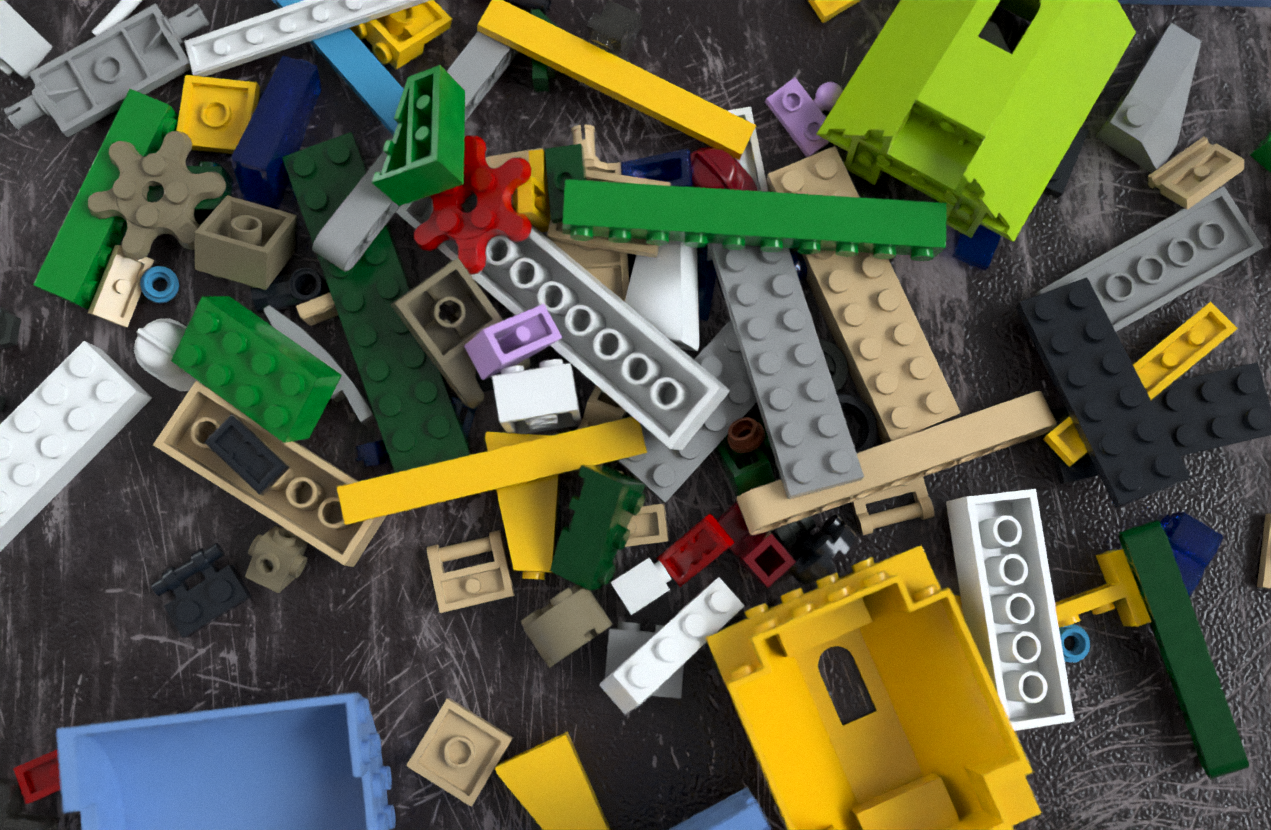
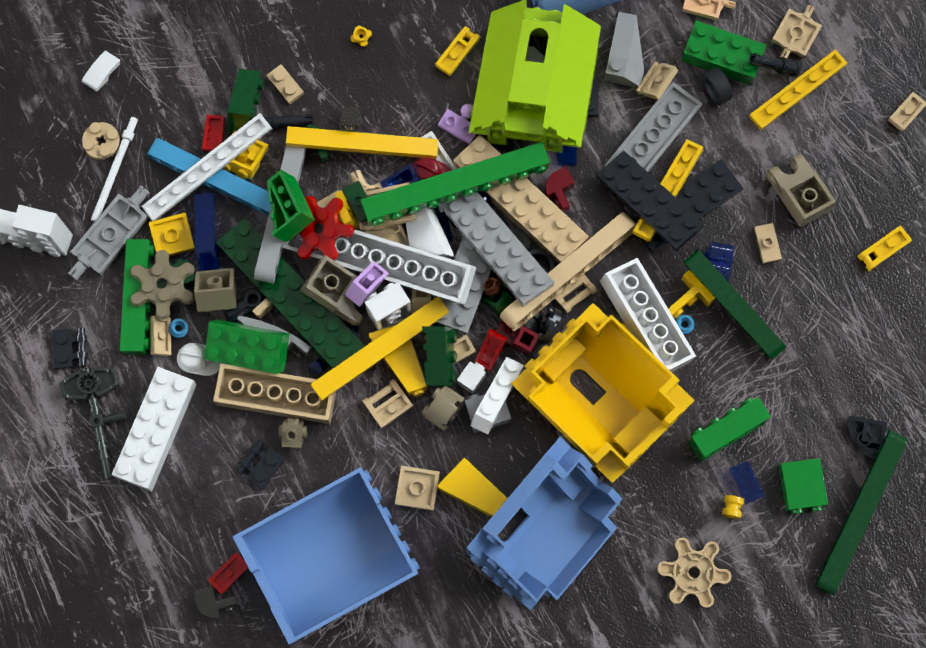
camera: 20 degrees left, 5 degrees down
black plate [204,414,290,496] -> none
none -> dark red brick [545,166,575,213]

